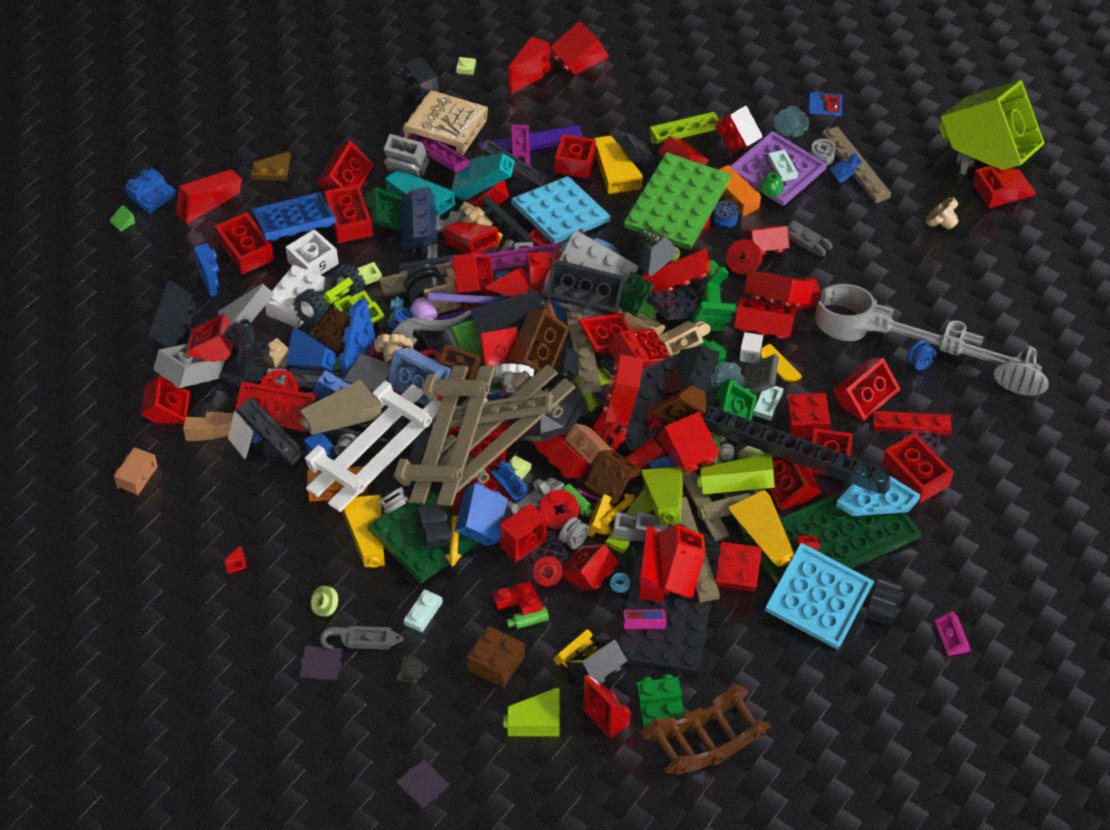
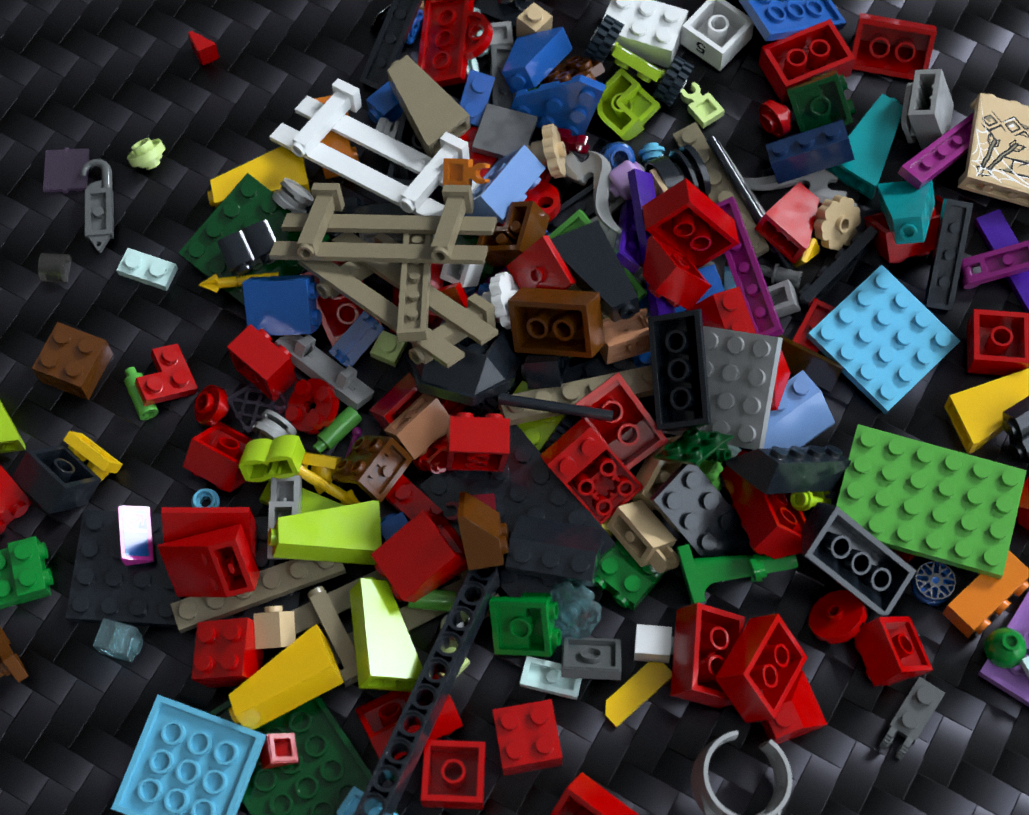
camera: 85 degrees right, 15 degrees up
none -> clear light blue brick [93,618,143,662]
none -> lime brick [238,435,305,482]
none -> tan brick [254,606,296,649]
none -> orange plate [443,158,490,187]
none -> black bar [499,393,614,422]
none -> red plate [759,100,791,138]
none -> black slope [802,502,916,617]

